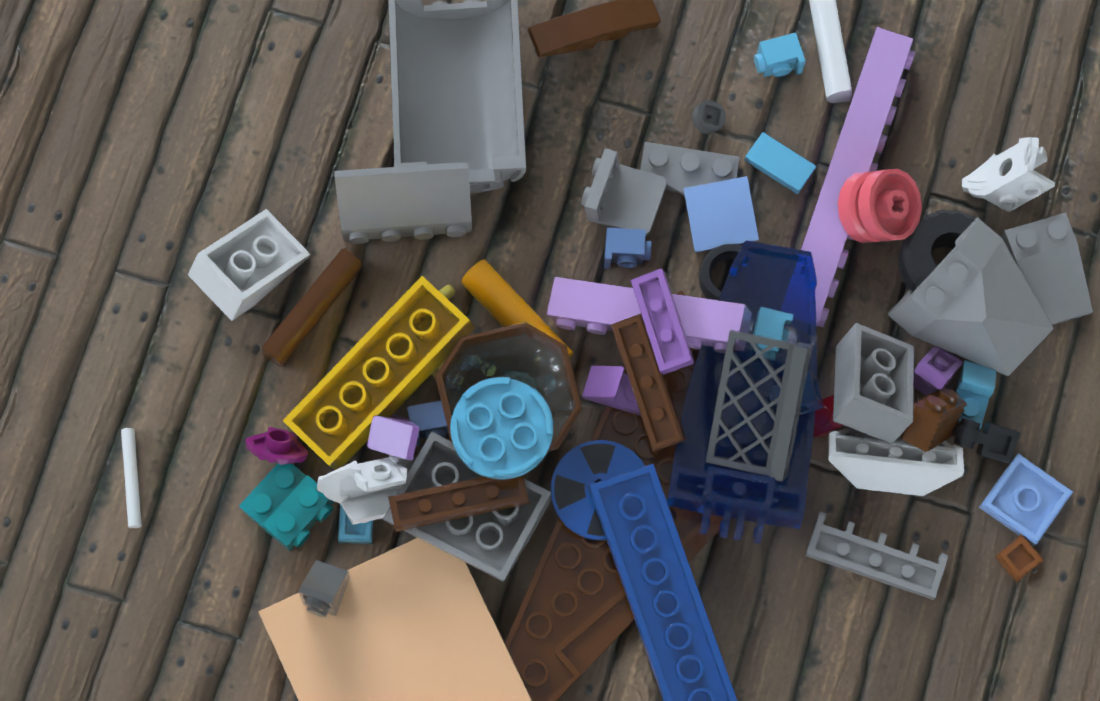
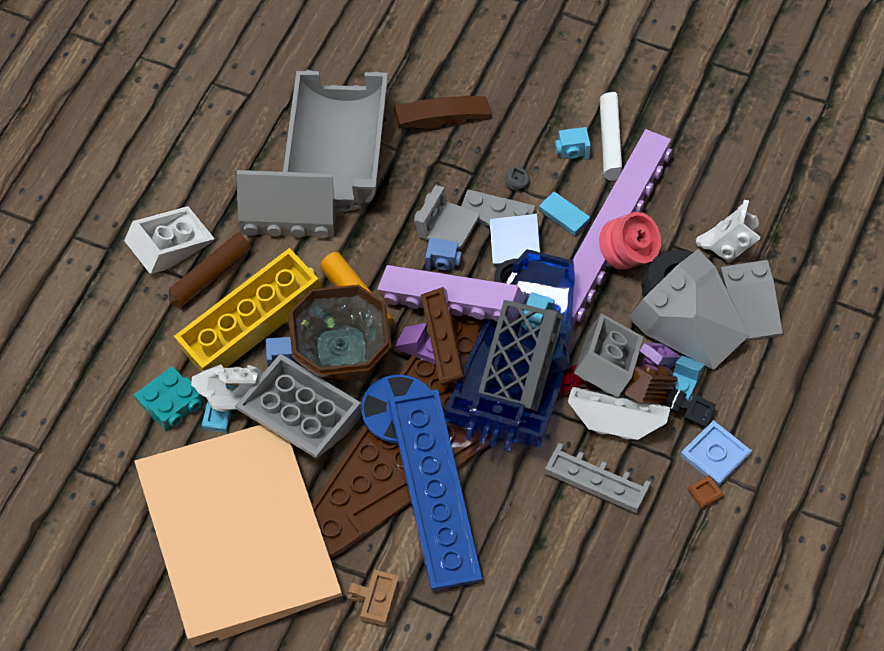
camera: 10 degrees right, 15 degrees down
white bar [121,428,142,528] -> none
magenta animal [245,427,308,465] -> none
dark grey slope [299,560,350,618] -> none
slope [367,414,420,460] -> none
reddish brown tile [388,475,529,532] -> none
medium azure tile [450,377,553,479] -> none
medium lavender plate [631,268,695,375] -> none

